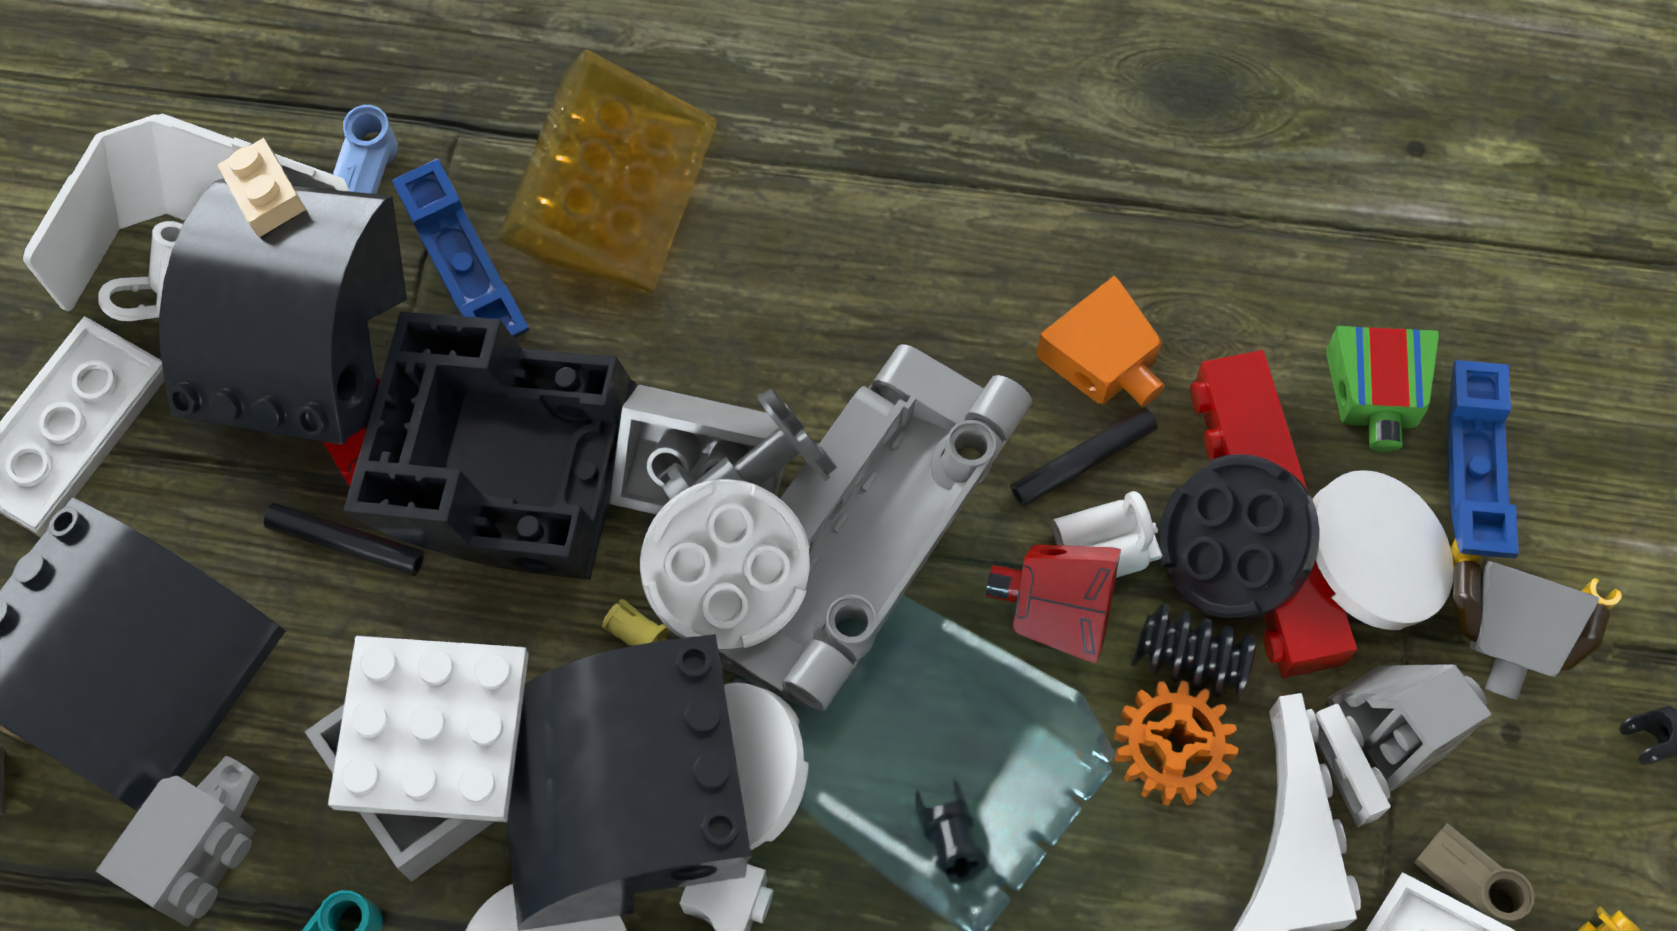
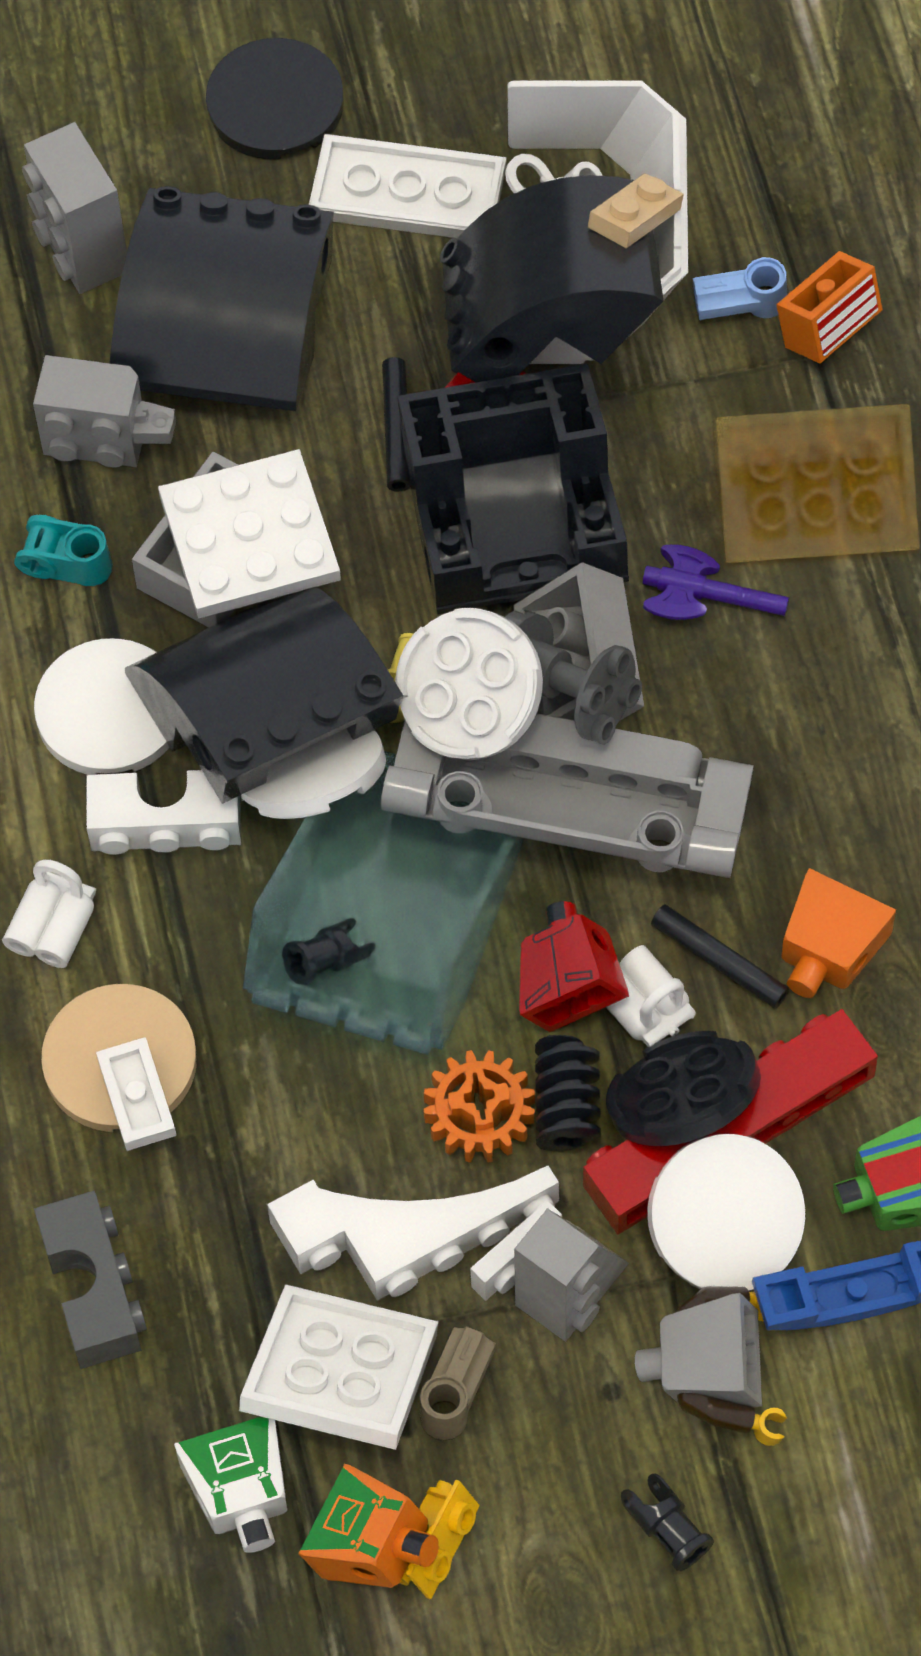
camera: 70 degrees right, 5 degrees down
blue slope [392,158,530,338] -> none
none -> dark purple piece [642,544,789,620]
none -> orange brick [776,251,883,364]

